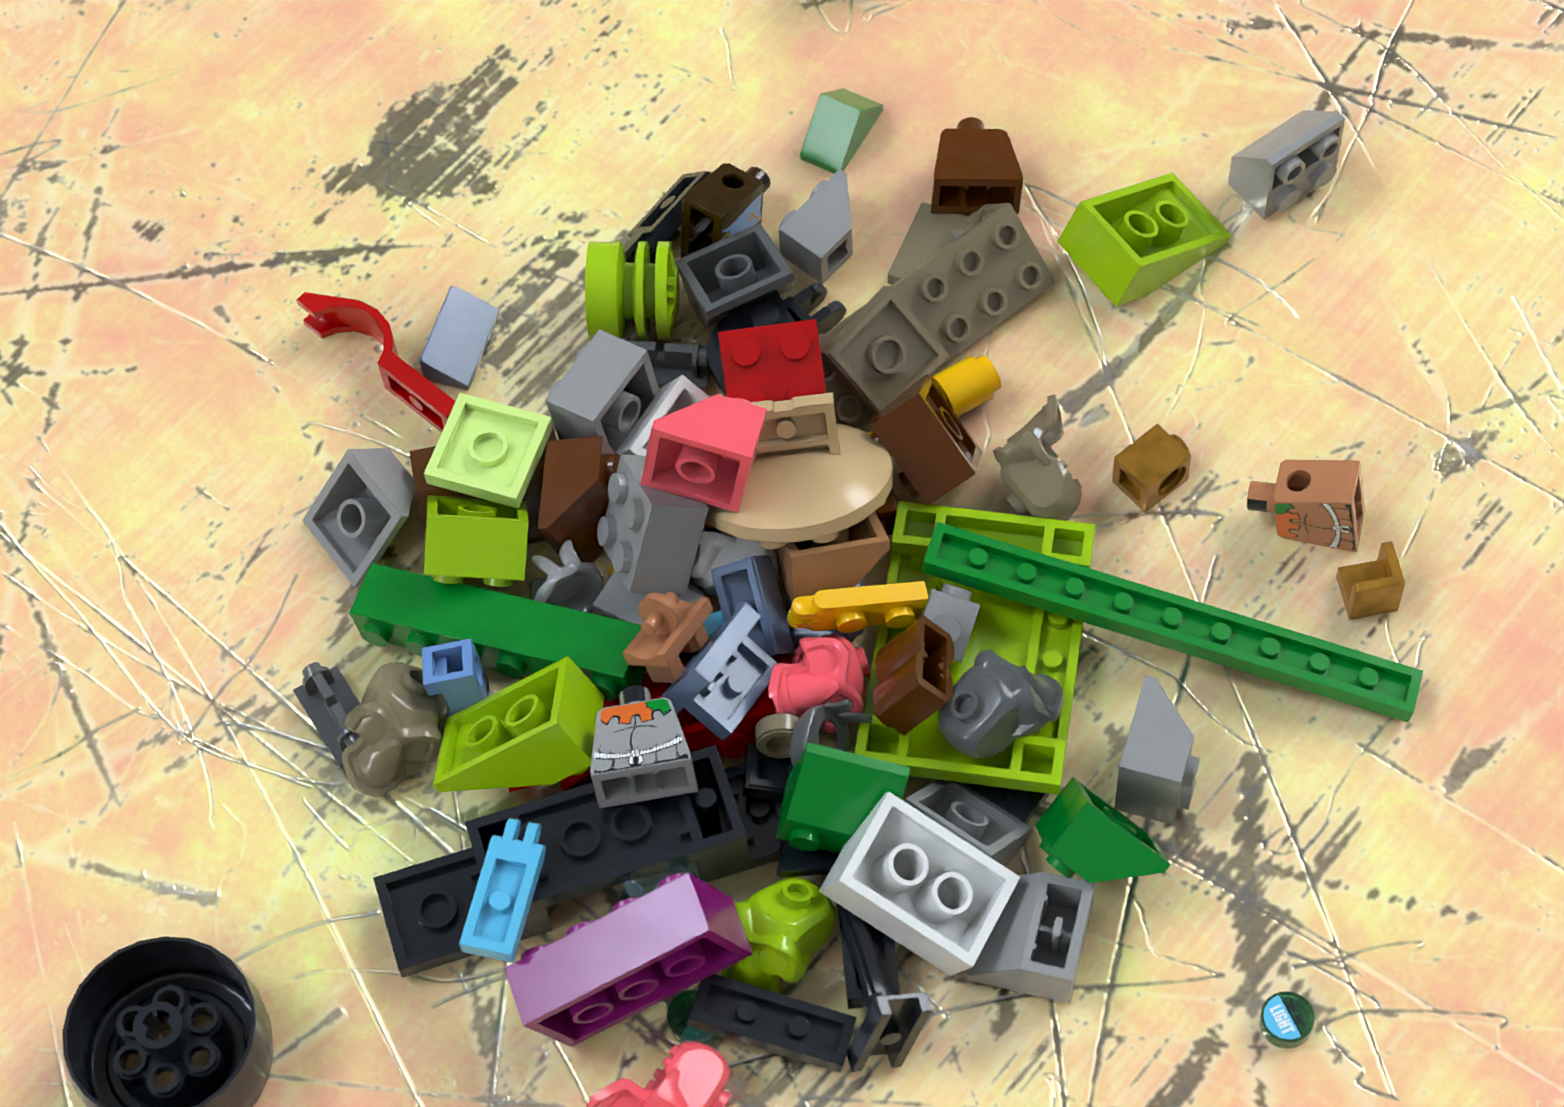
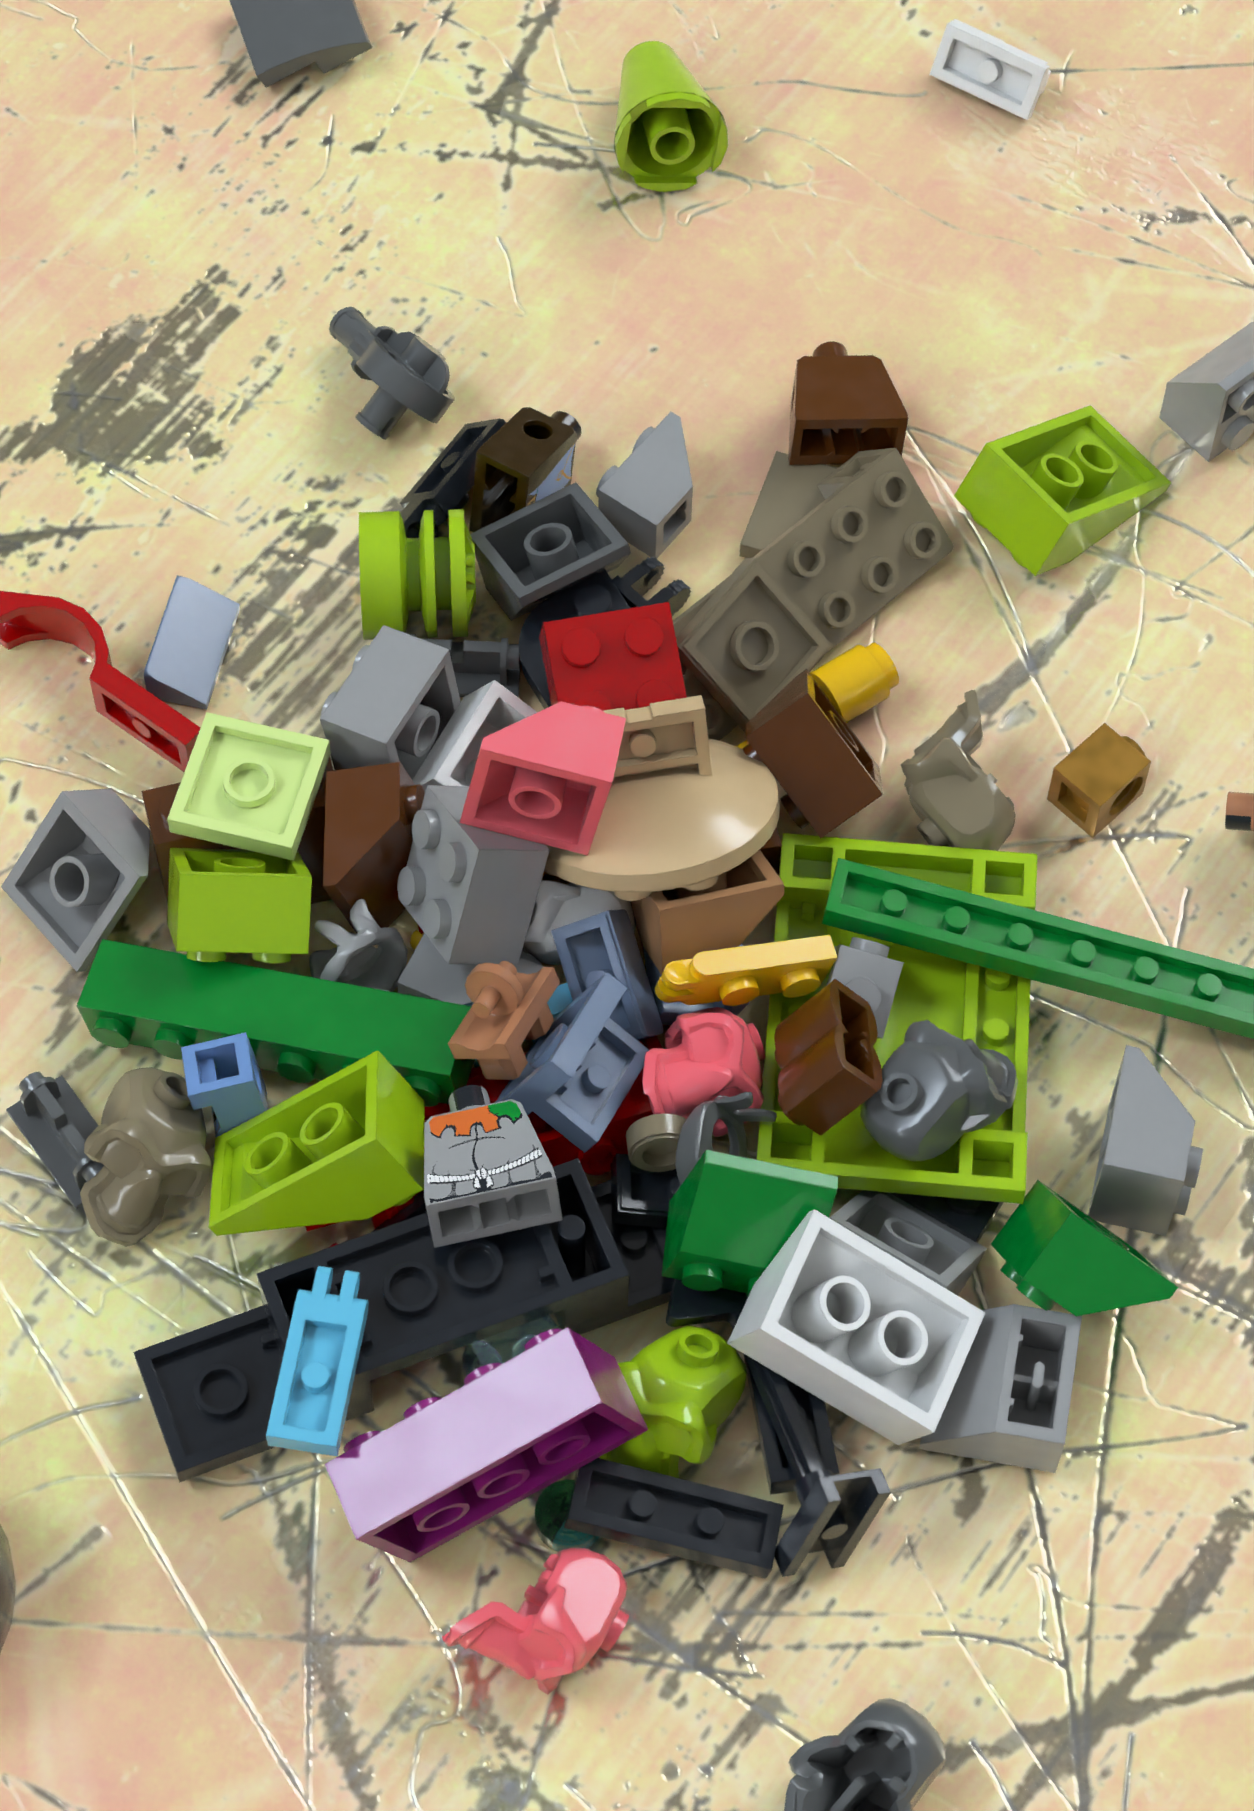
camera: 10 degrees left, 0 degrees up
slope [800,88,883,174] -> none
none -> dark grey pin [329,307,455,440]

